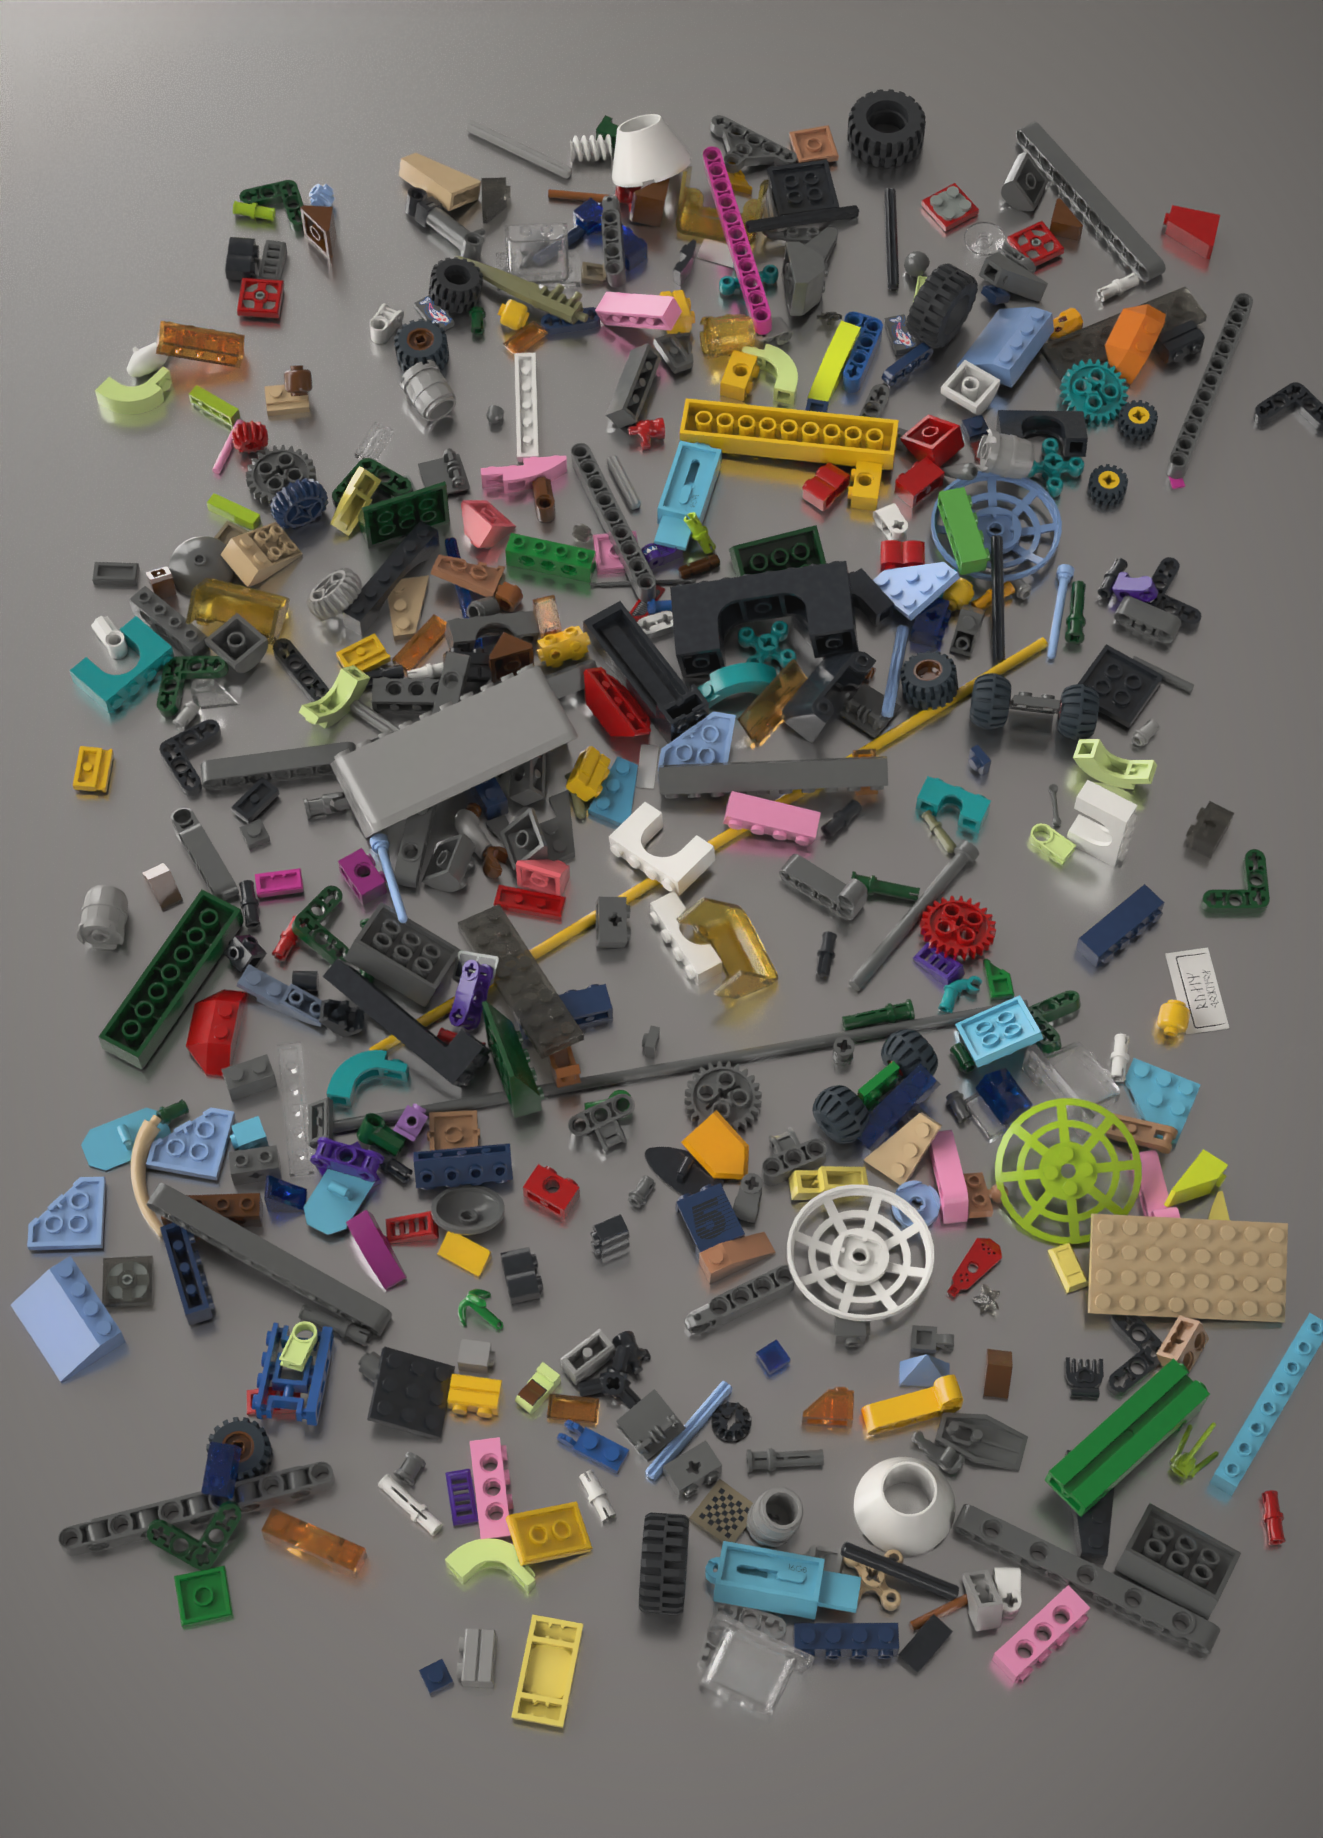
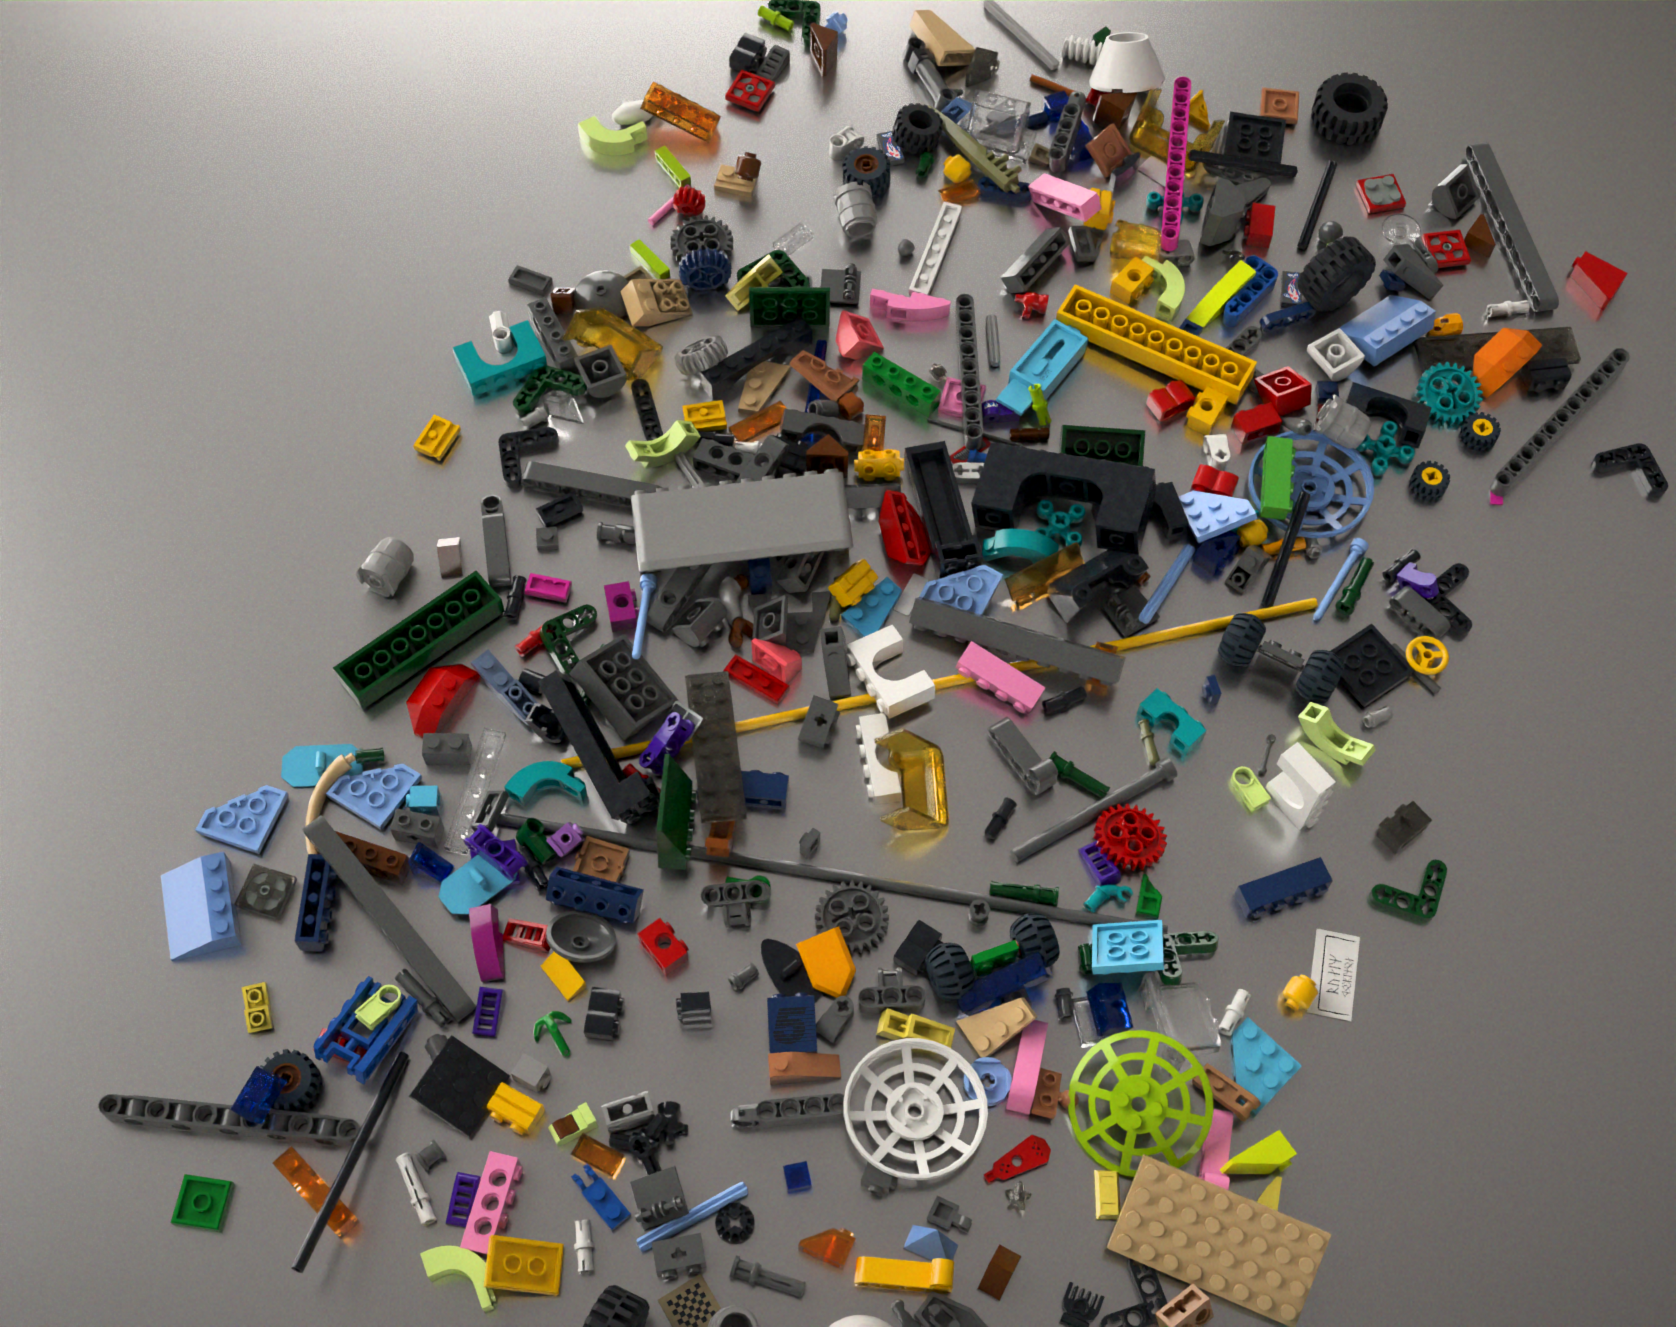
camera: 20 degrees right, 0 degrees up
dark green beam [147,1501,242,1570] -> none
black brick [224,934,267,972] -> none
reddish brown piece [532,477,556,523] -> none
dark grey beam [710,115,797,173] -> none
black wheel [900,651,958,710] -> none
none -> light yellow slope [241,982,273,1033]
none -> black piece [291,1051,409,1273]
none -> dark purple slope [472,986,505,1037]
none -> dark grey slope [820,626,851,699]
none -> black brick [893,920,943,976]
none -> medium blue slope [941,97,973,124]
none -> nougat plate [1085,123,1132,178]
none -> red brick [1243,203,1276,248]
none -> yellow piece [1406,636,1449,675]

